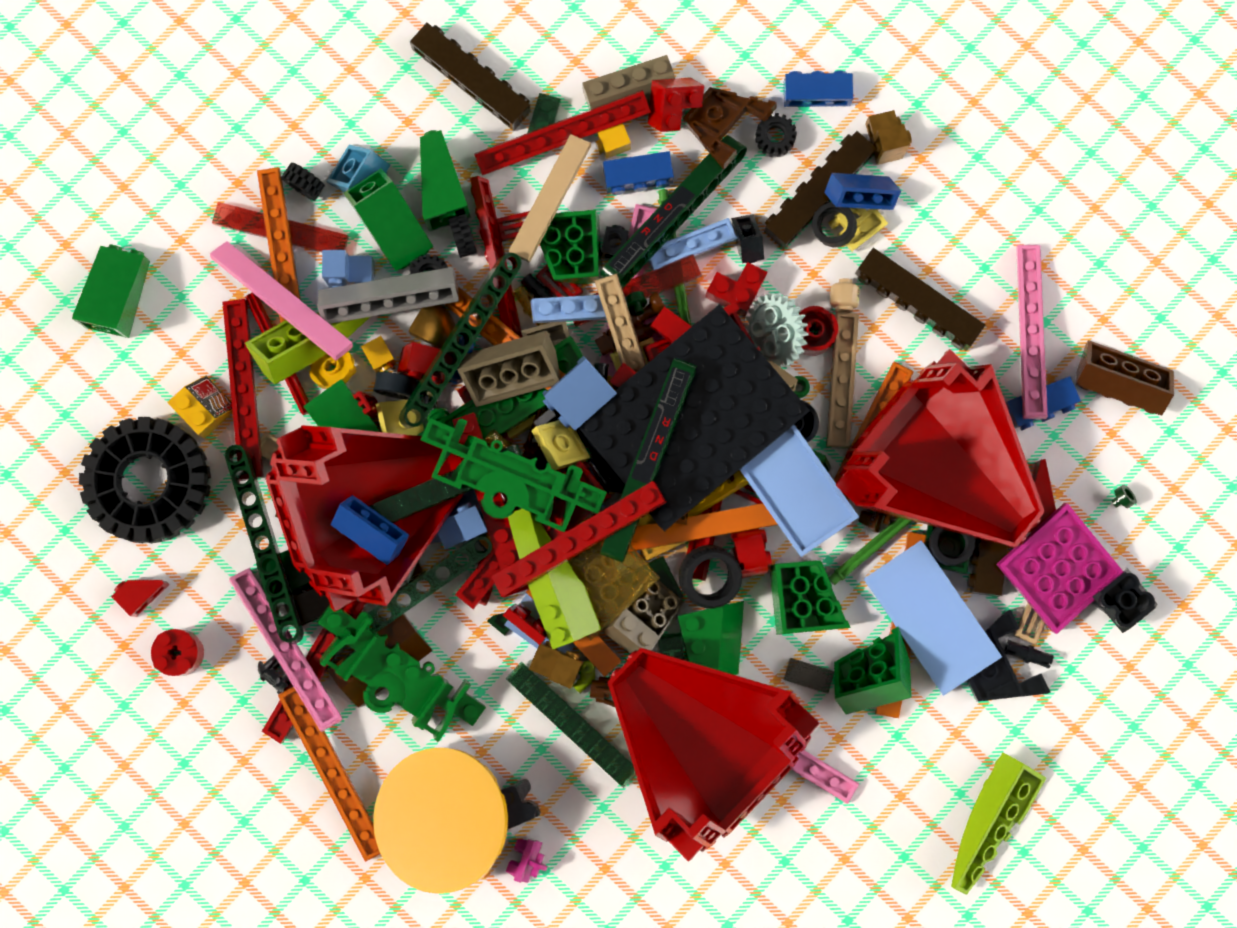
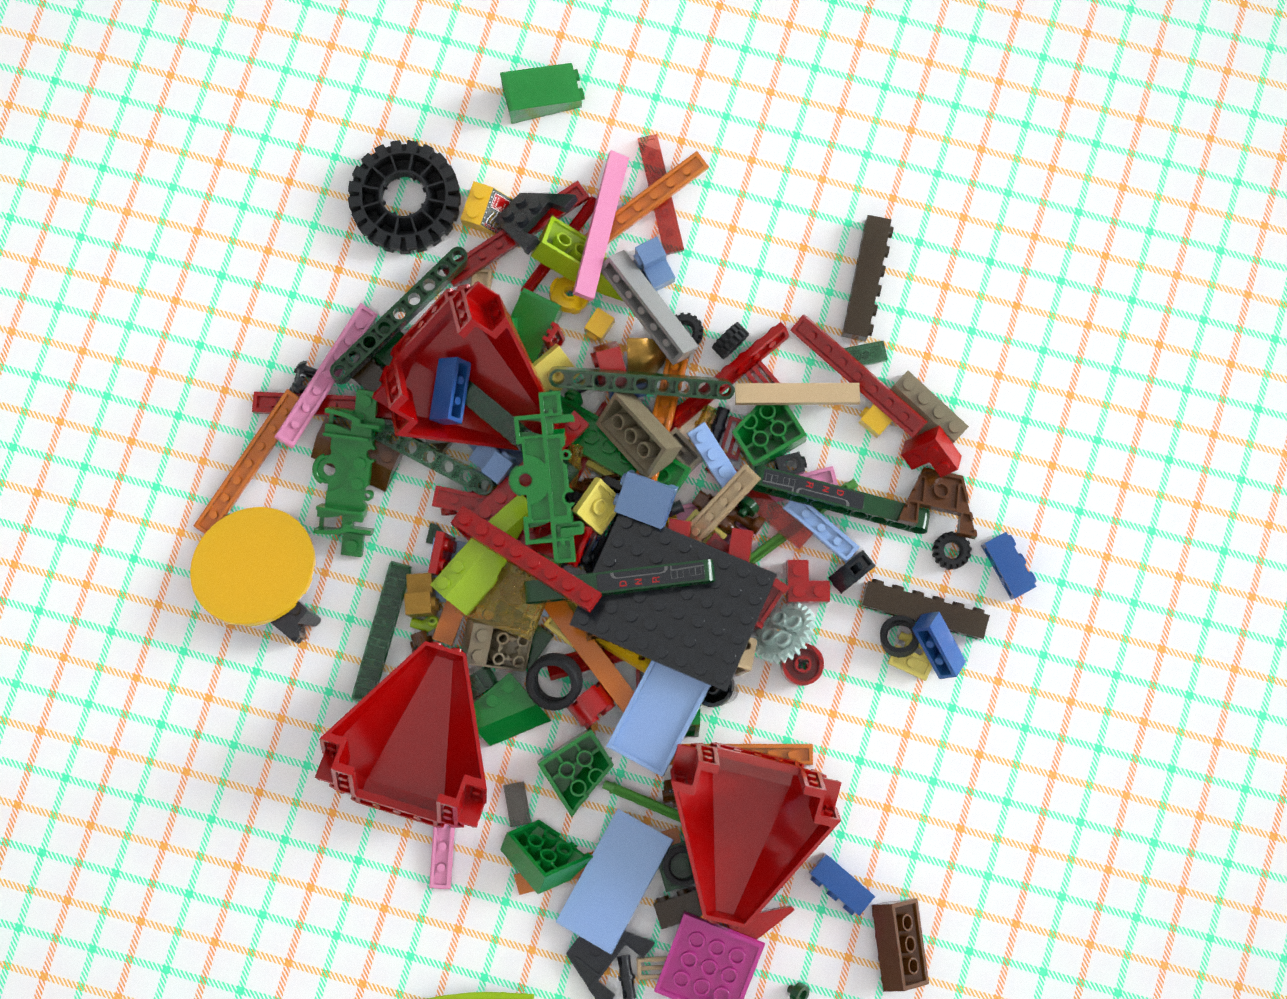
camera: 60 degrees right, 0 degrees up
red slope [111,580,170,617] -> none
red brick [151,629,204,676] -> none
black tyre [281,162,325,201] -> none
dark azure slope [326,144,390,192] -> none
green slope [343,168,434,271] -> none
black wheel [373,372,419,400] -> none
green slope [420,130,471,232] -> none
dark pink hips [506,839,548,883] -> none
blue brick [603,151,674,195] -> none
green plate [795,376,810,399] -> none
tan tile [826,312,859,449] -> none
tan head [830,278,860,313] -> none
dark brown brick [855,247,986,351] -> none
pearl gold brick [865,110,912,165] -> none
bright pink tile [1016,245,1048,419] -> none
none -> black wing [494,193,578,255]

